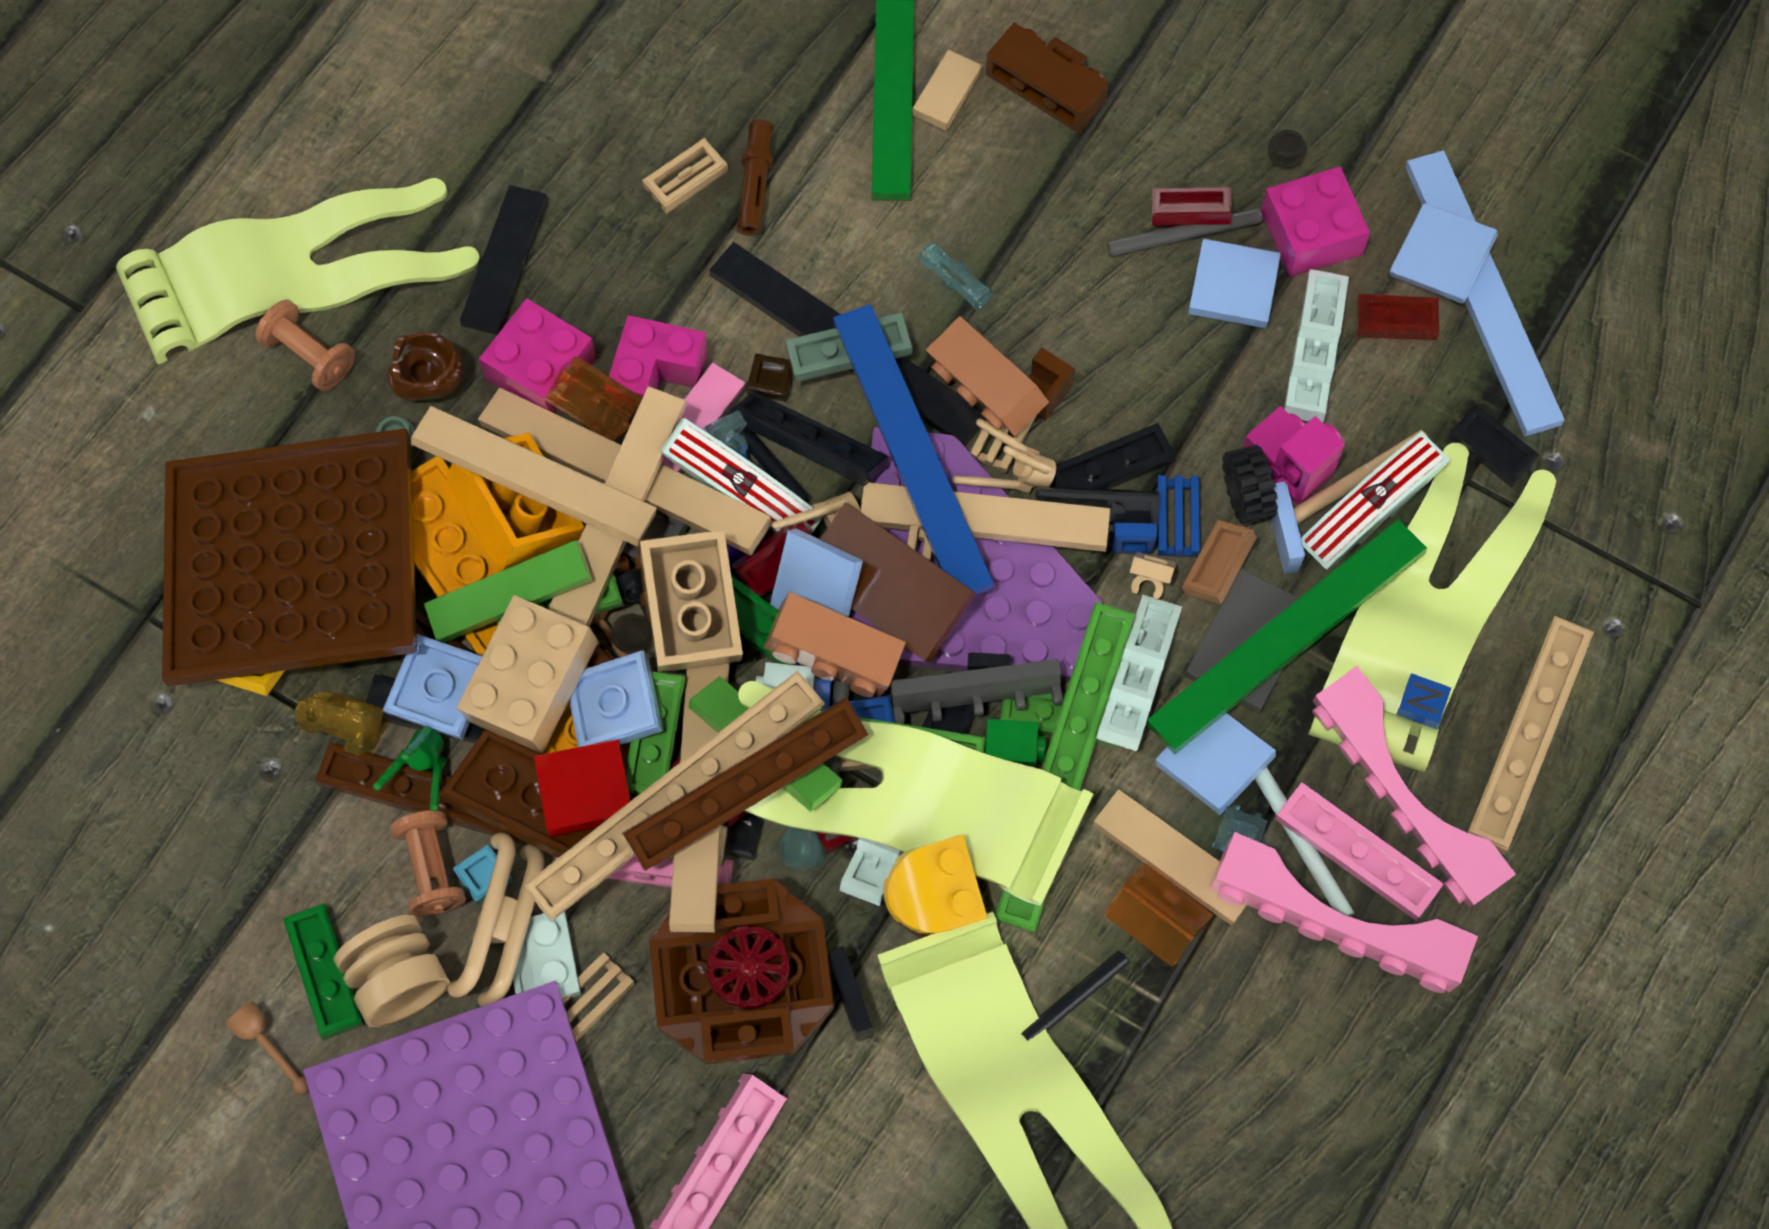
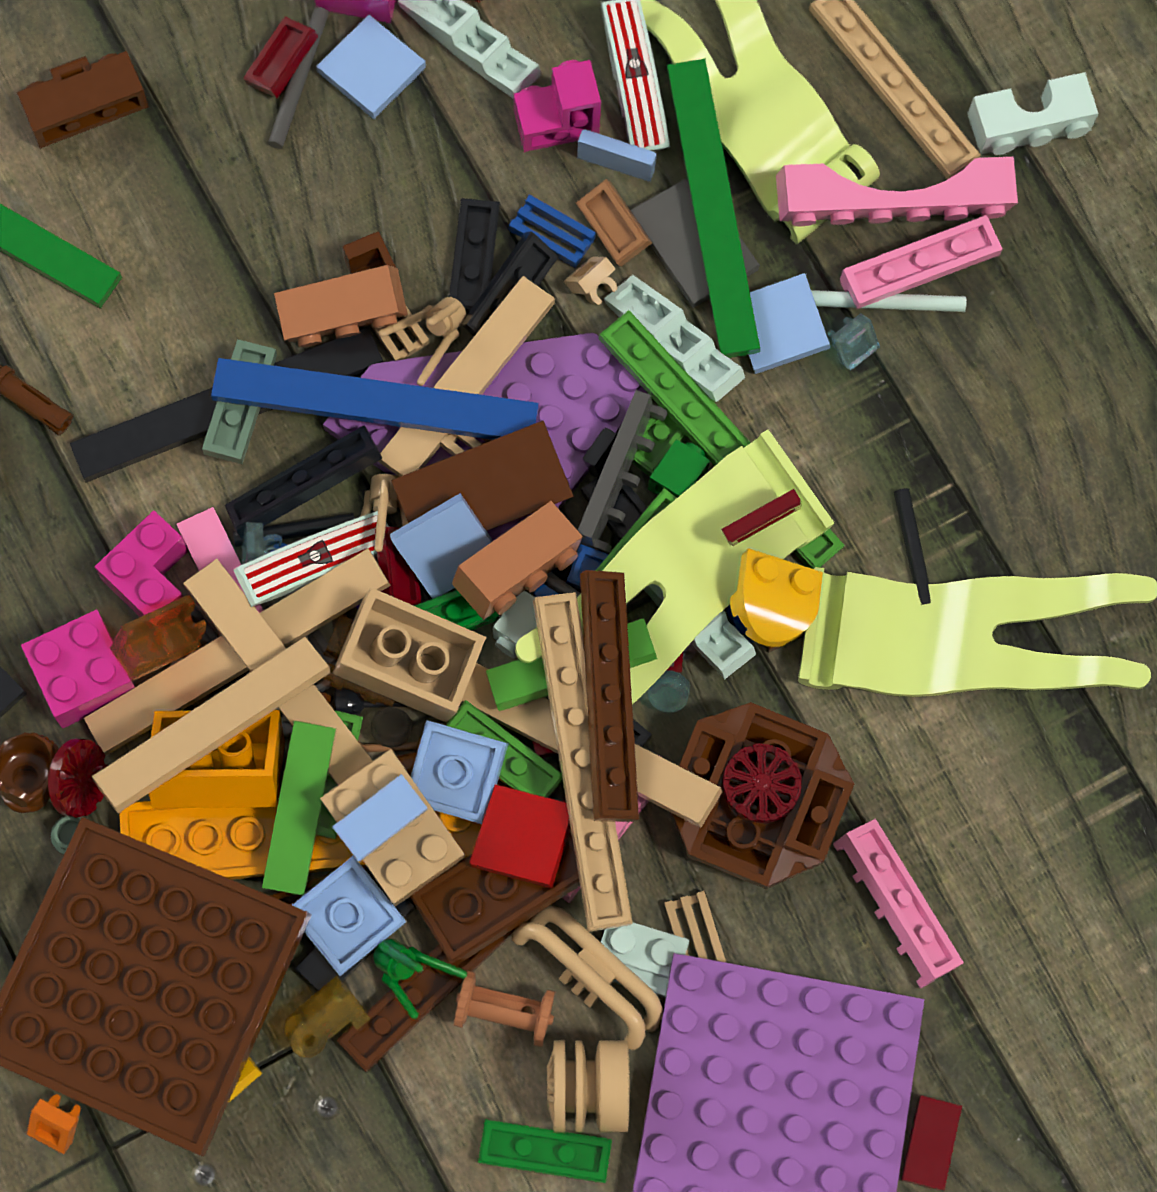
camera: 65 degrees left, 5 degrees up
medium azure tile [452,844,513,906] -> none
dark brown tile [746,353,793,402] -> none
black tile [828,946,873,1042] -> none
tan tile [912,50,982,131] -> none
clear light blue pin [919,242,993,310] -> none
tan tile [1093,789,1247,926] -> none
clear orange panel [1105,863,1213,966] -> none
blue tile [1112,523,1157,554] -> none
bright pink arch [1209,832,1478,993] -> none
black tyre [1222,445,1278,524] -> none
tan bar [1293,430,1428,525] -> none
blue tile [1396,673,1451,729] -> none
none -> orange tile [26,1094,81,1155]
none -> dark red wheel [48,738,108,818]
none -> light blue tile [333,774,428,862]
none -> dark red tile [722,489,802,546]
none -> light aqua arch [968,72,1099,155]

